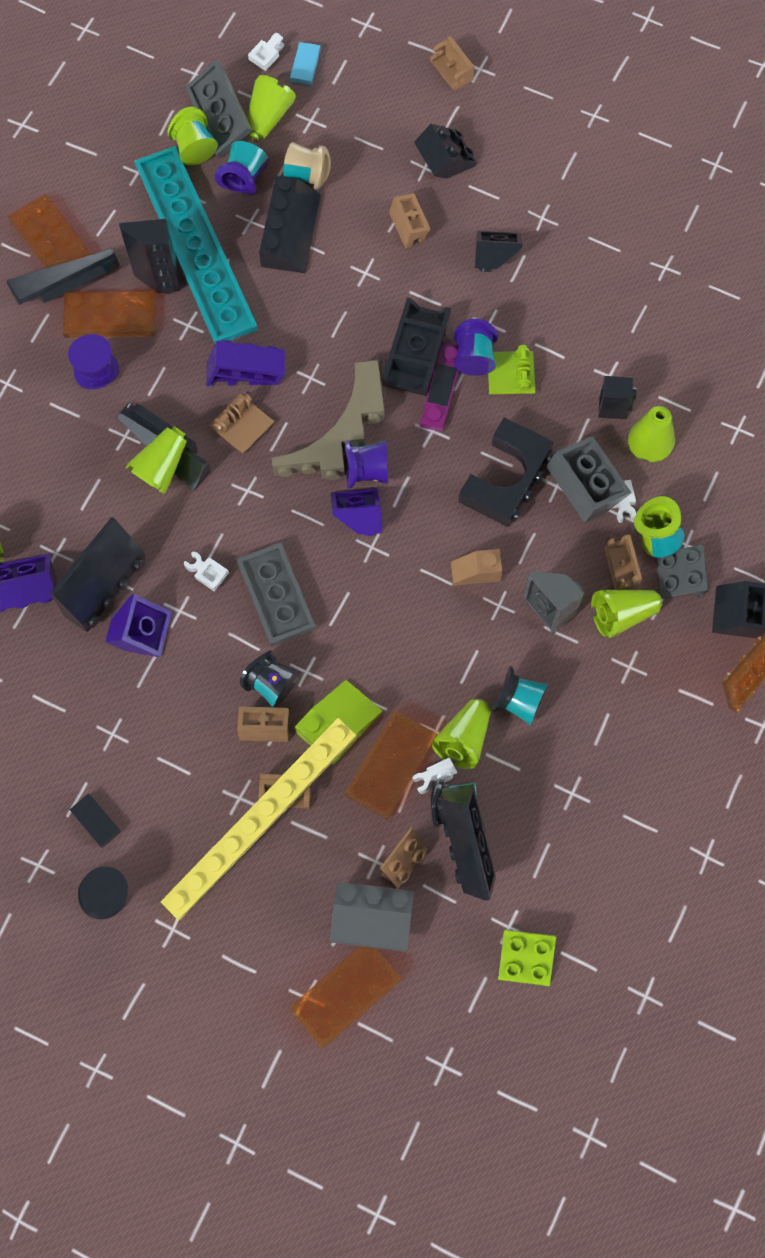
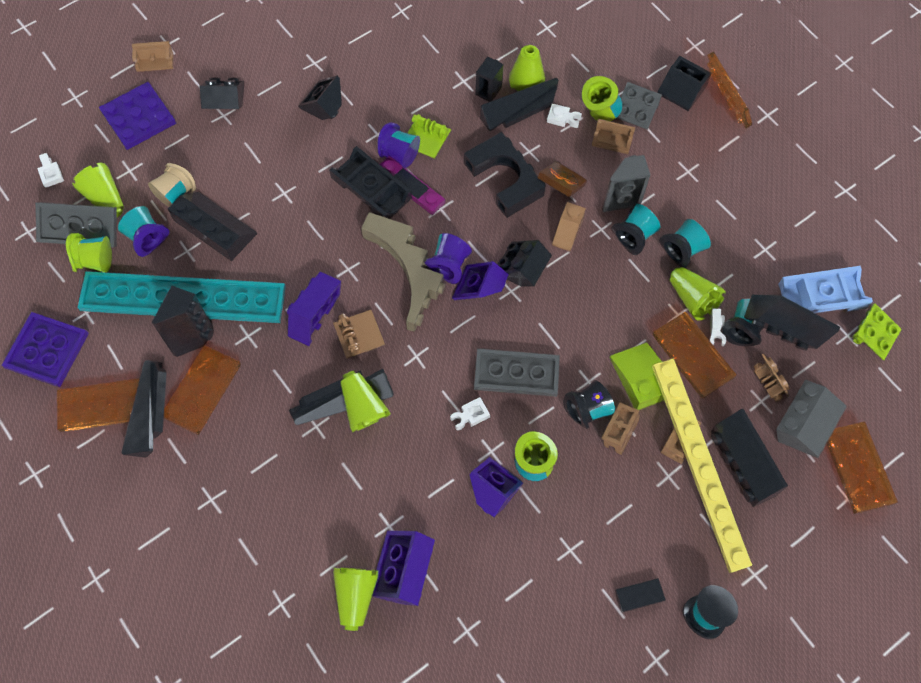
camera: 65 degrees left, 5 degrees down
black slope [50,517,146,632] -> none
dark purple hat [68,334,119,389] -> none
medium azure tile [290,42,321,86] -> none
medium nougat hinge [389,193,431,249] -> none
dark grey slope [547,436,631,523] -> none
lime cone [591,590,662,638] -> none
none -> dark purple plate [1,312,89,387]
none -> dark purple plate [99,82,176,150]
none -> black wedge [480,78,559,132]
none -> black slope [498,240,552,287]
none -> lime hat [515,432,558,481]
none -> reddish brown tile [537,161,587,197]
none -> hat [611,204,661,255]
none -> black slope [711,409,788,507]
none -> light blue piece [778,266,873,313]

